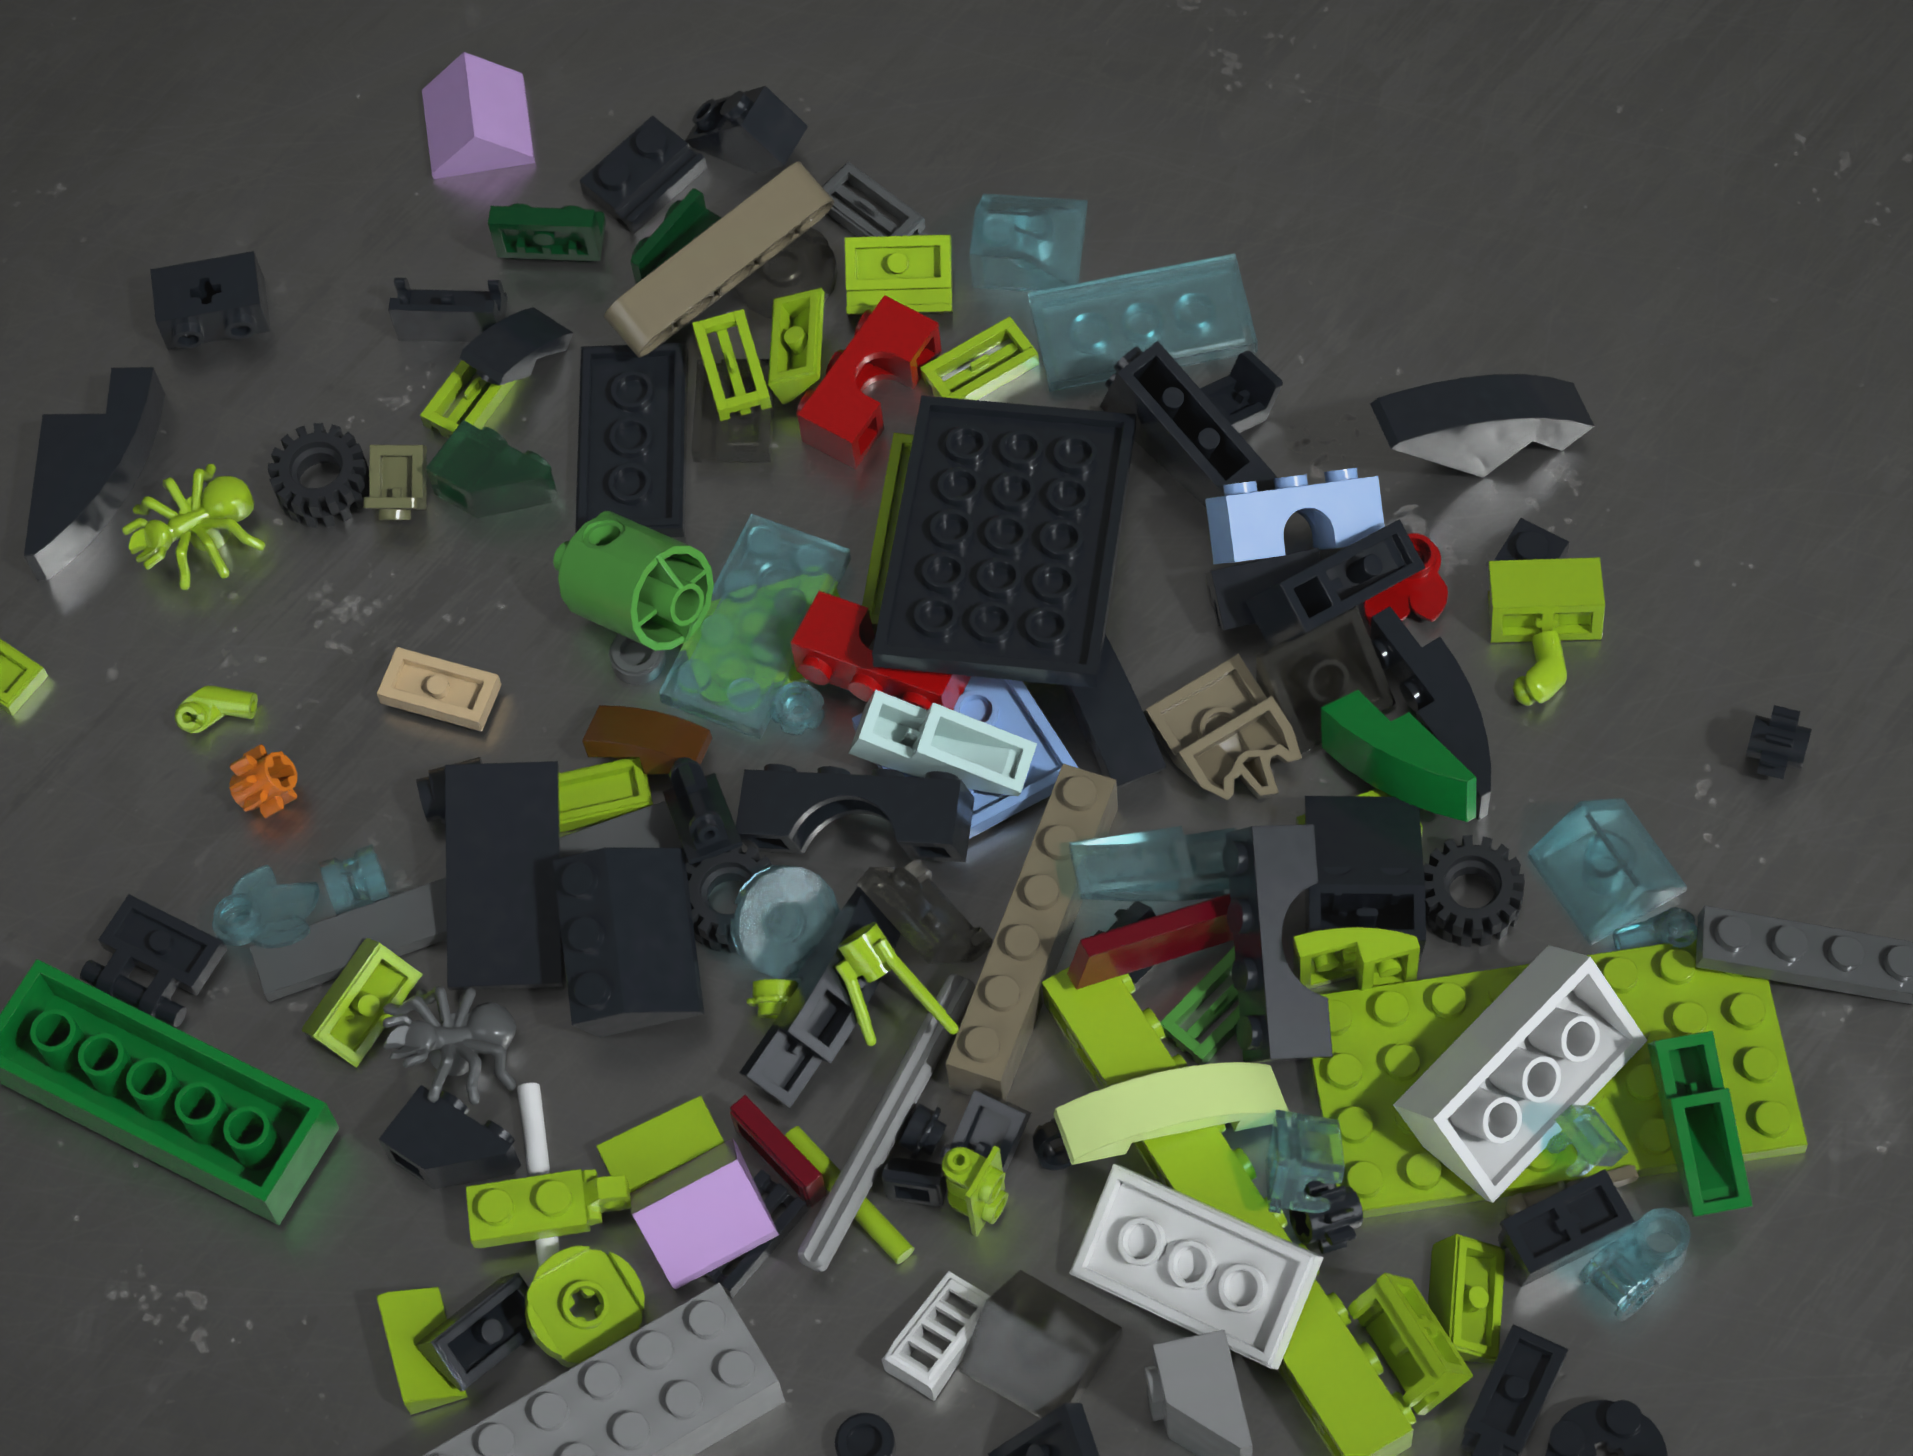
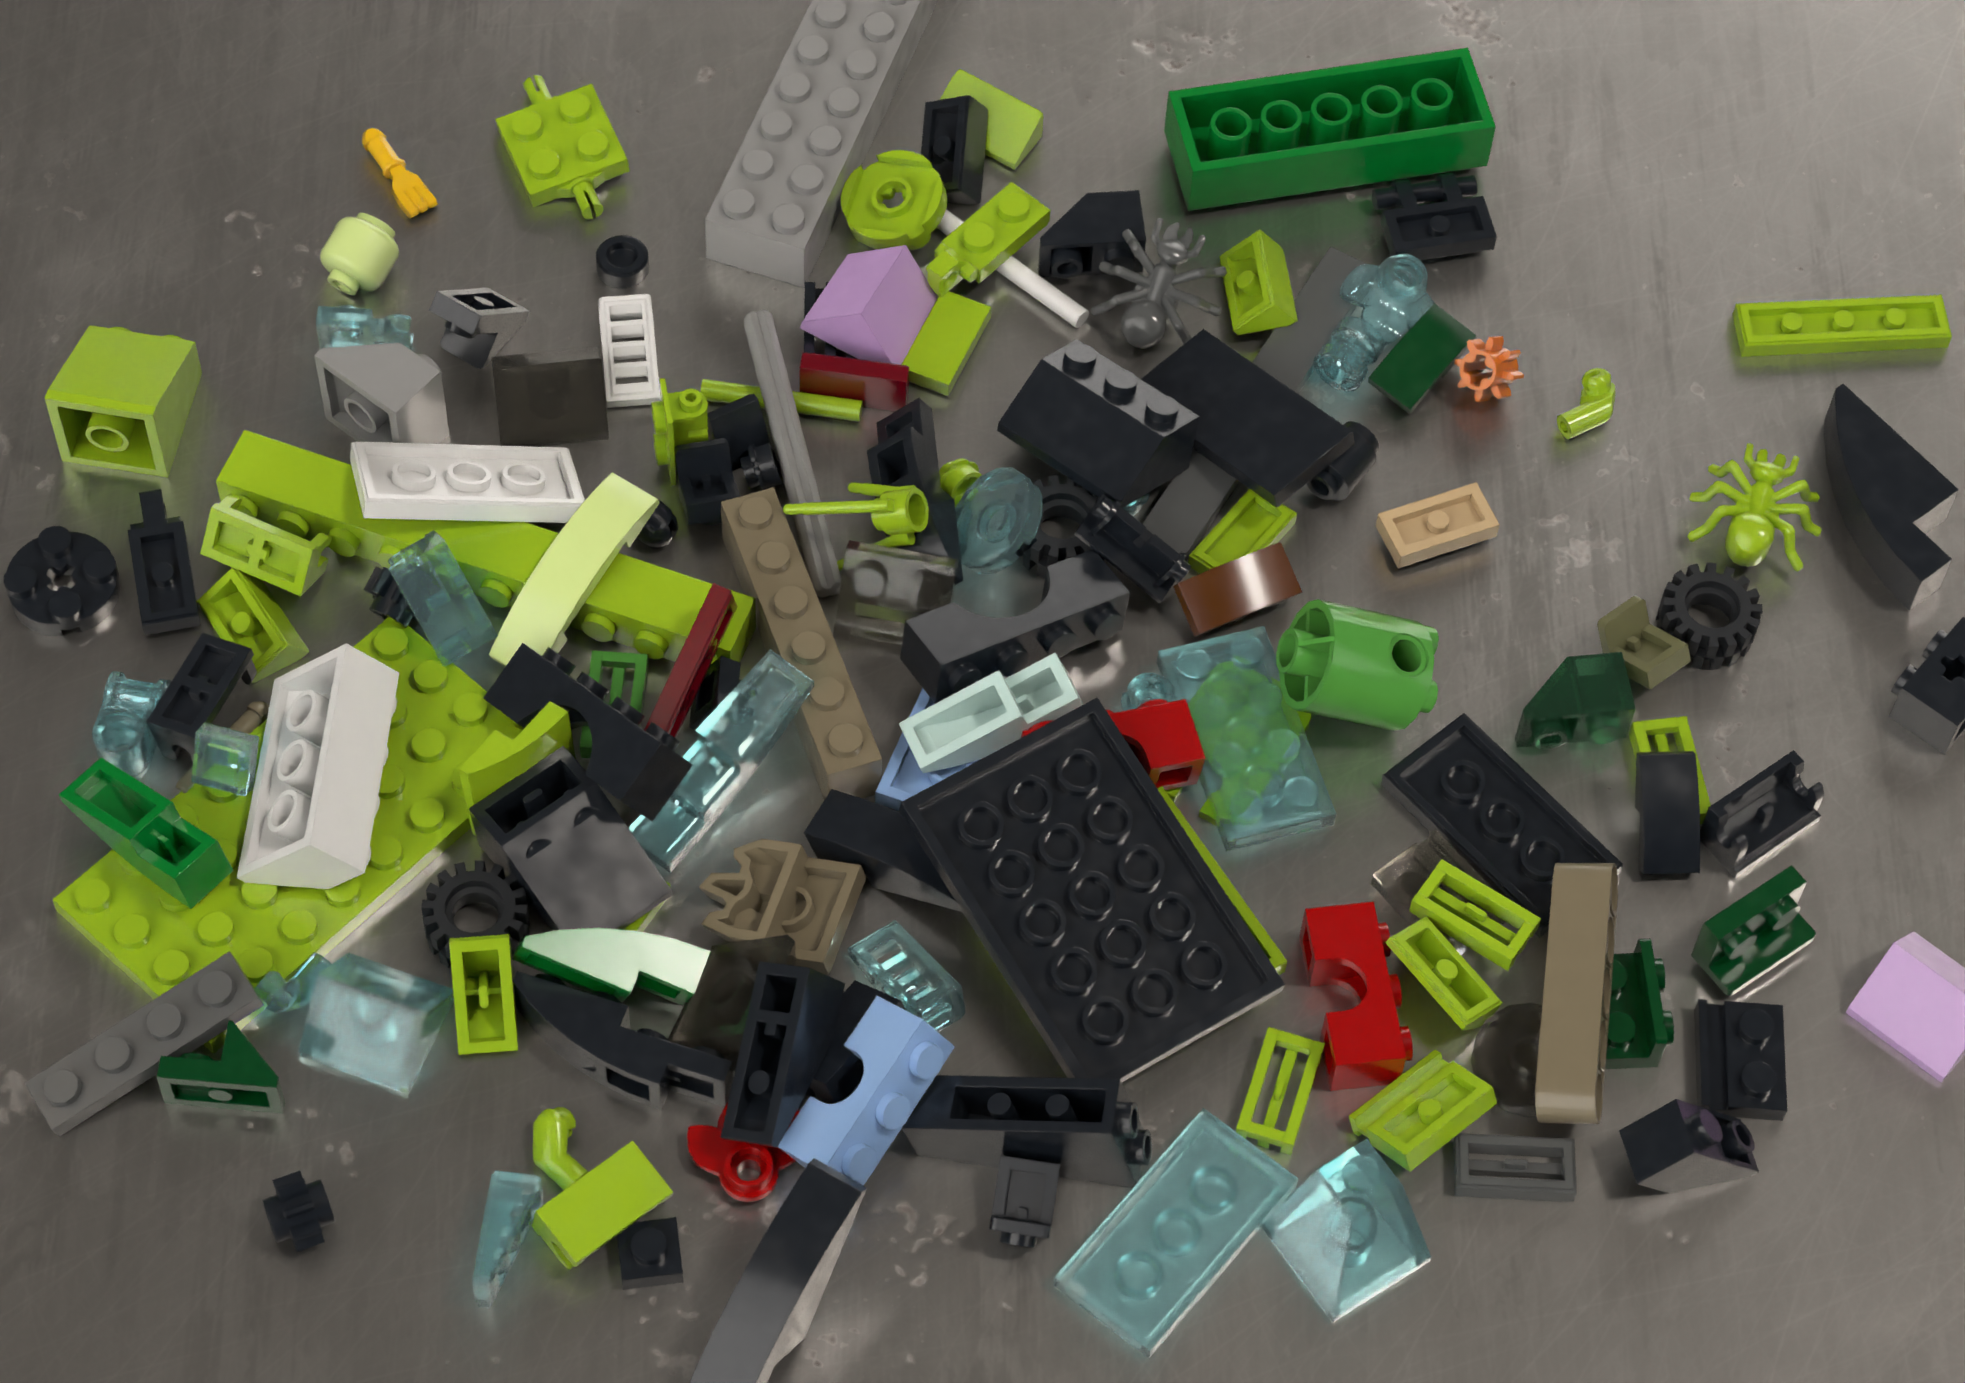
camera: 130 degrees right, 5 degrees down
none -> dark green slope [156,1020,285,1114]
none -> lime slope [449,934,518,1055]
none -> clear light blue slope [472,1170,543,1308]
none -> clear light blue slope [848,920,966,1032]
none -> dark green slope [1368,304,1477,414]

